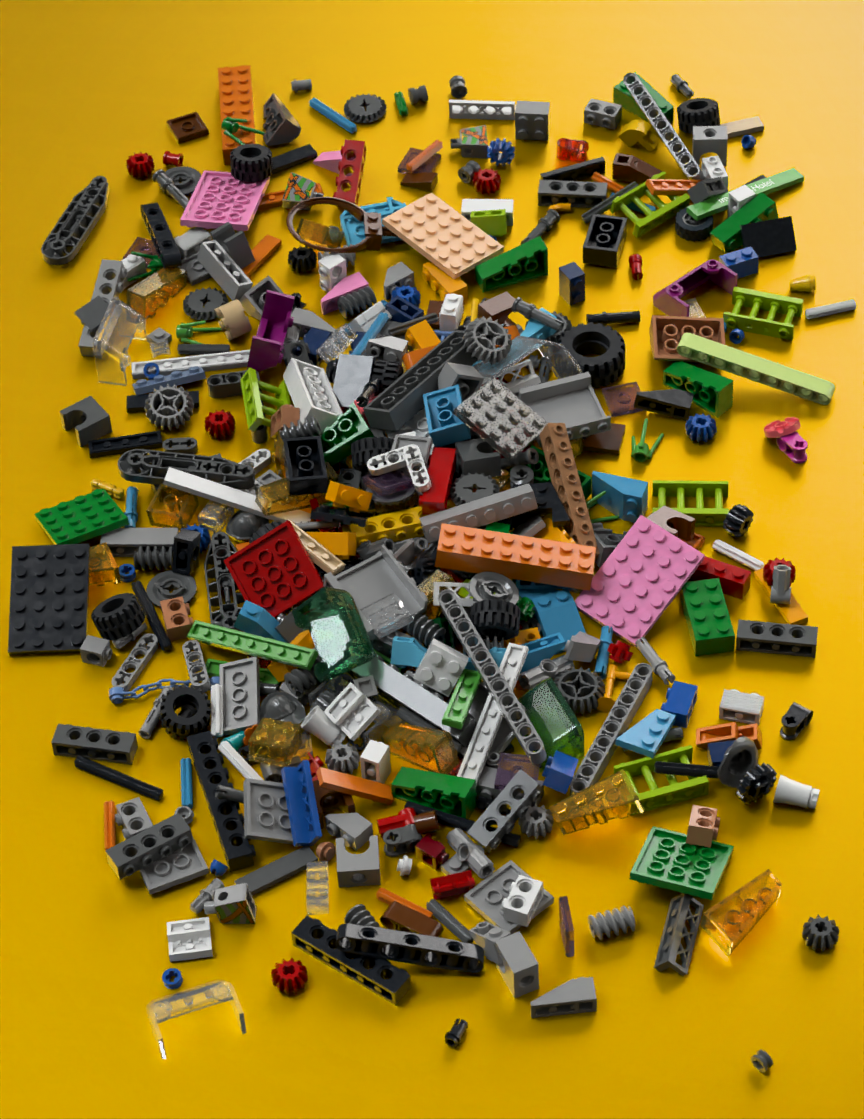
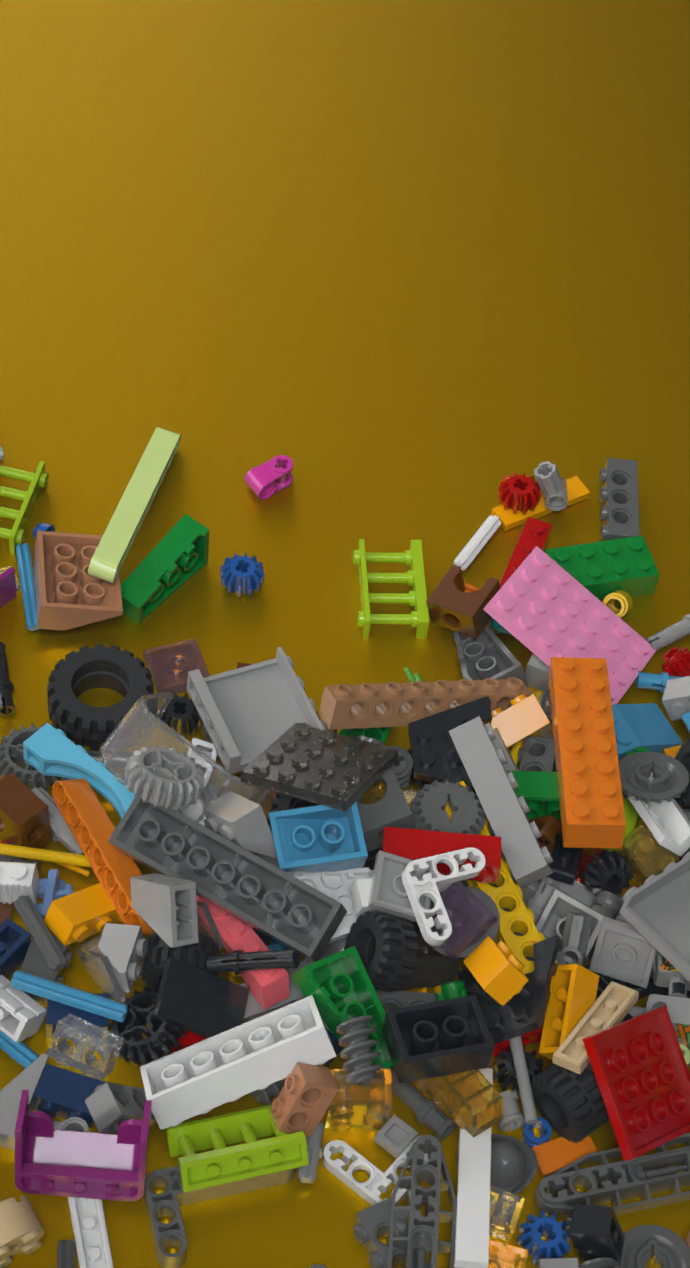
camera: 105 degrees left, 5 degrees up
red gear [204,409,235,440] -> none
dark grey pin [512,297,565,332] -> none
dark azure slope [592,471,648,523] -> none
bright green plant [631,418,664,462] -> none
black slope [633,389,694,421] -> none
black gear [723,504,754,538] -> none
coral tile [764,417,801,438] -> none
none -> light grey slope [130,873,199,948]
none -> light grey axle [298,1122,325,1184]
none -> yellow brick [602,590,633,618]

